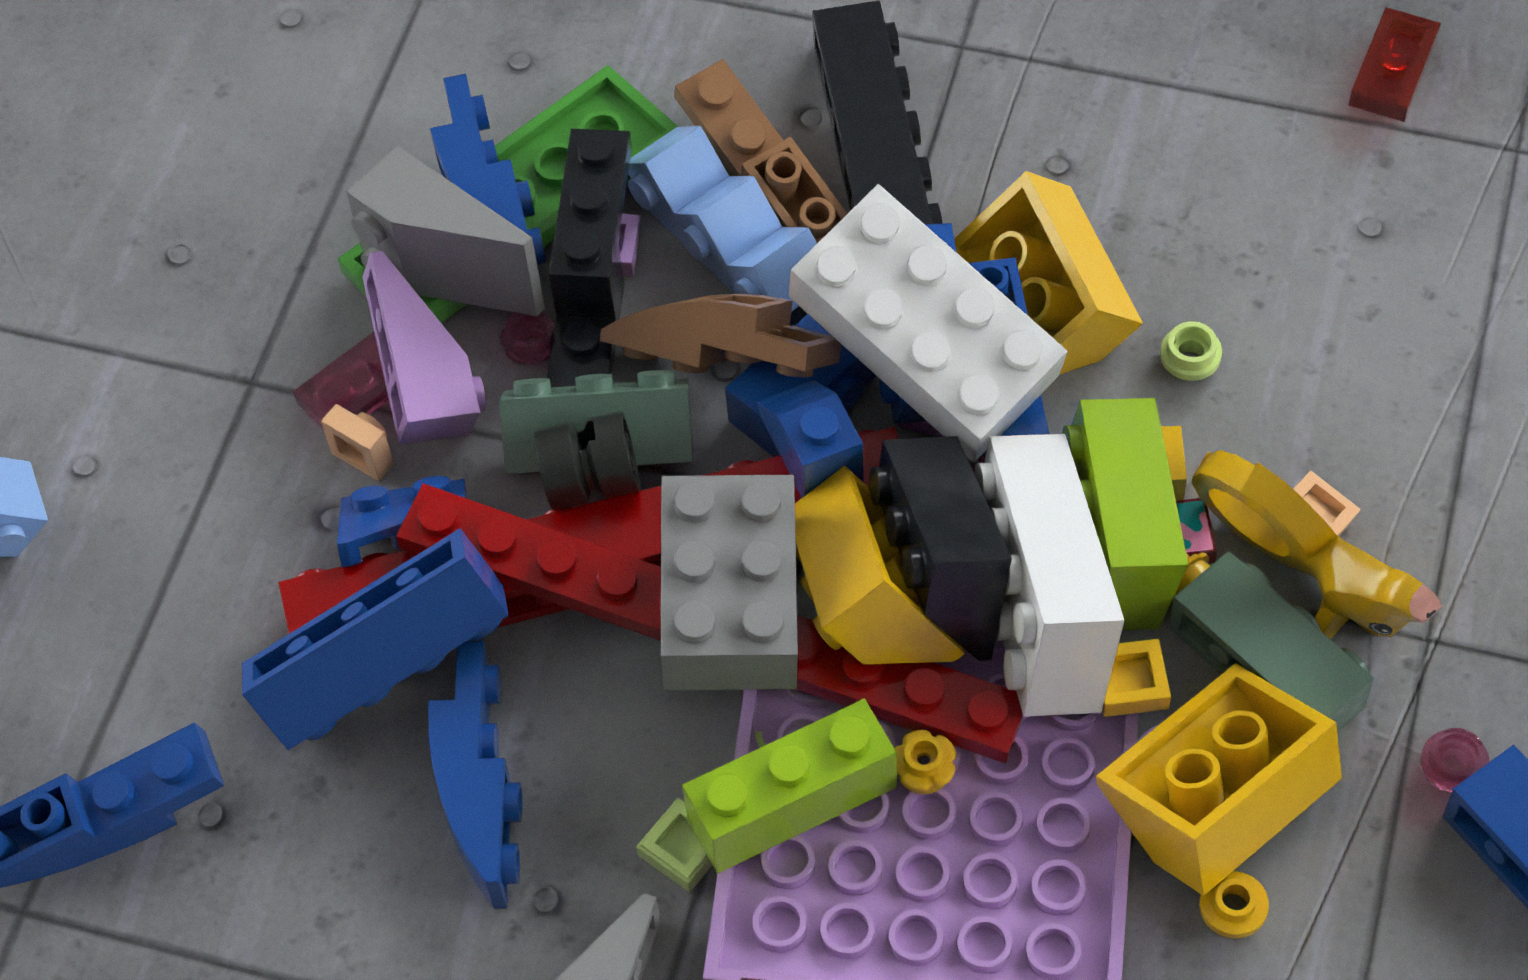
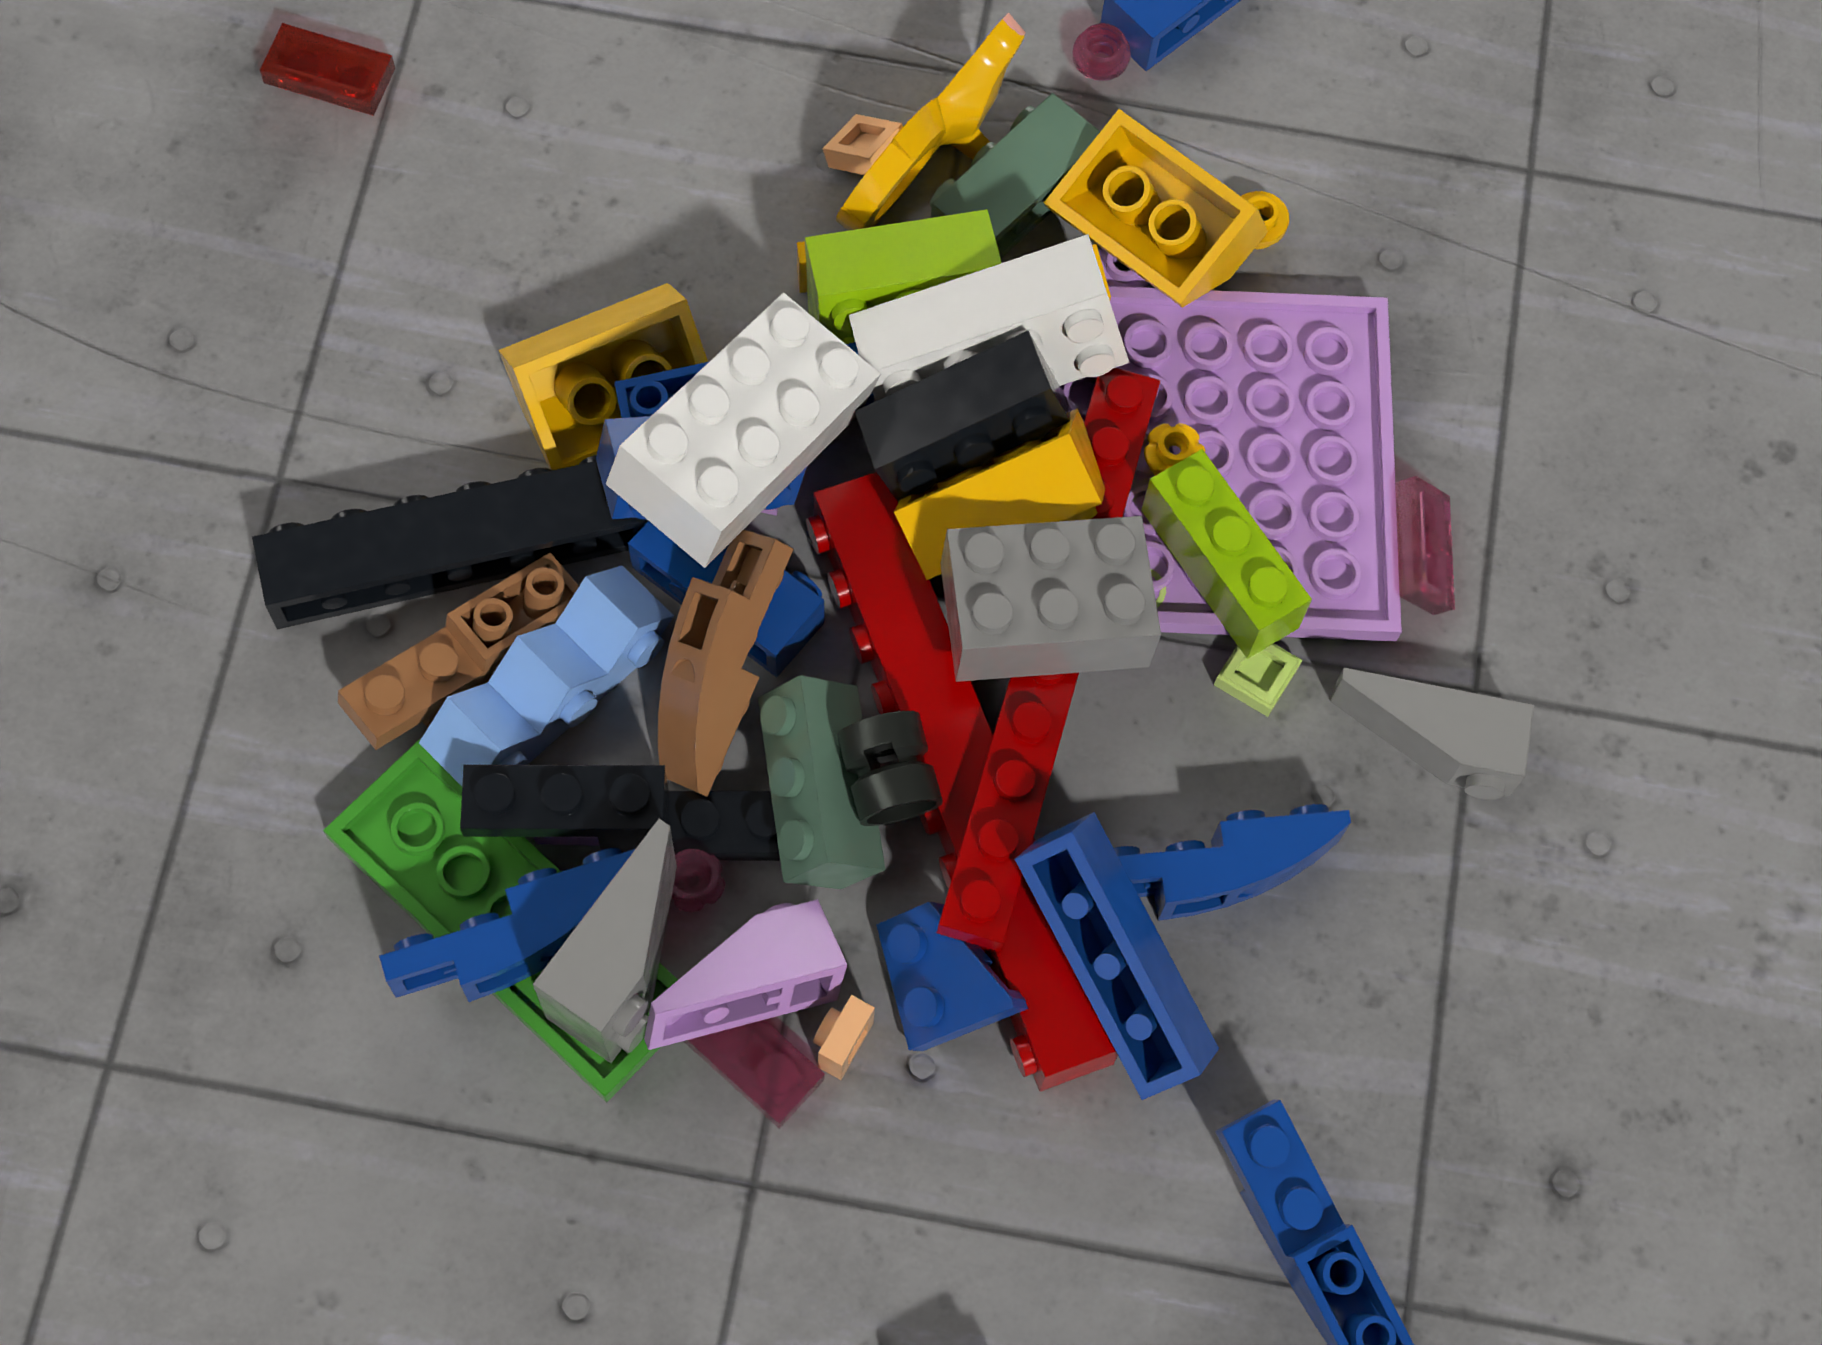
camera: 105 degrees left, 10 degrees up
blue slope [756,380,864,498] -> none
yellowish green plate [1160,321,1222,381] -> none

